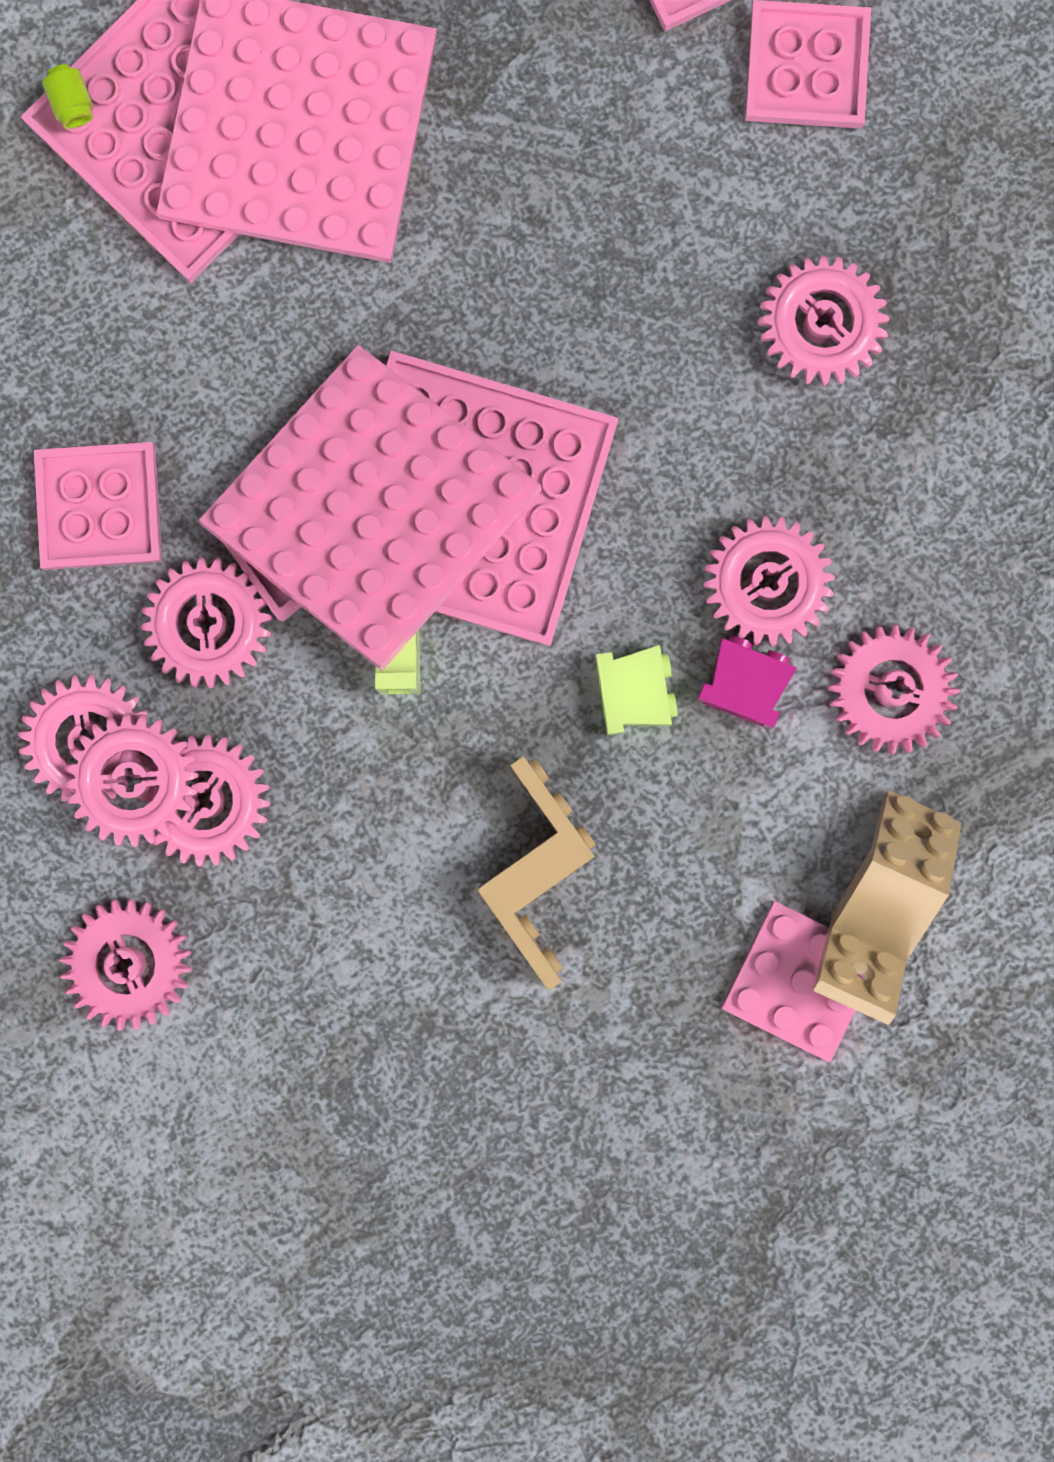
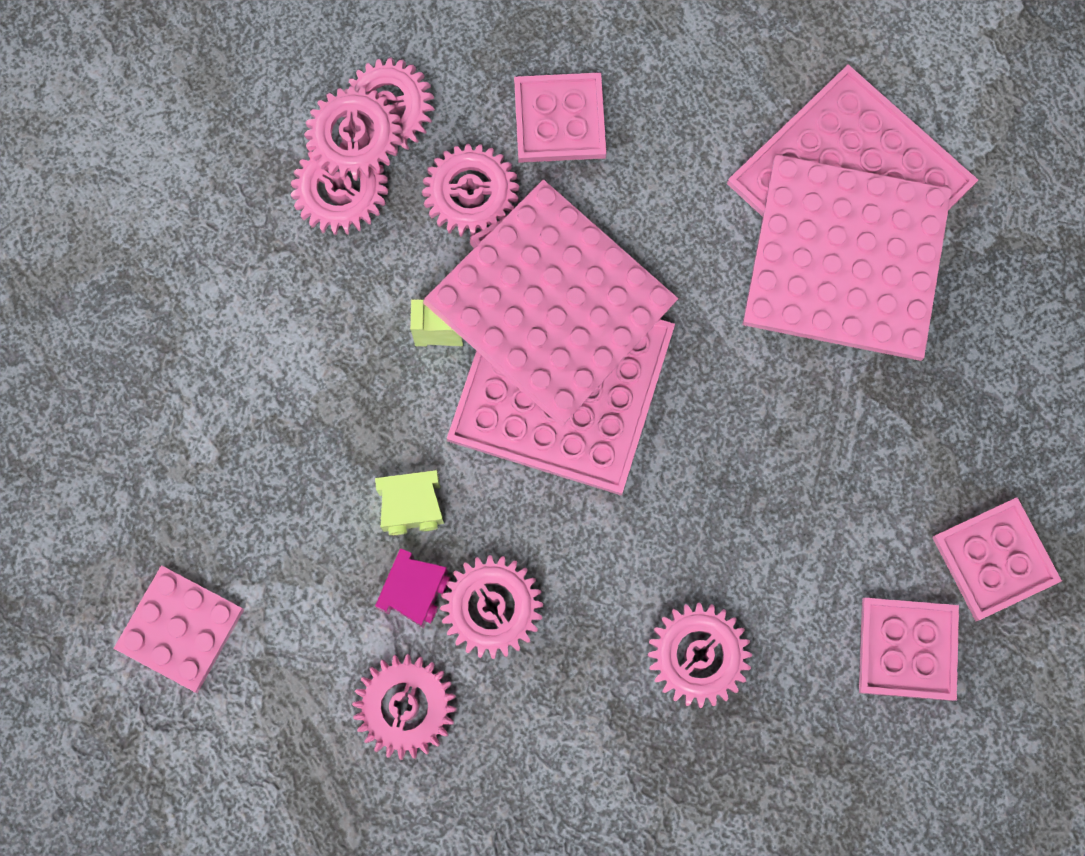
camera: 90 degrees right, 10 degrees down
lime brick [42,64,94,129] -> none
bright pink gear [59,898,192,1031] -> none
tan bracket [477,756,596,991] -> none
tan bracket [813,790,962,1025] -> none

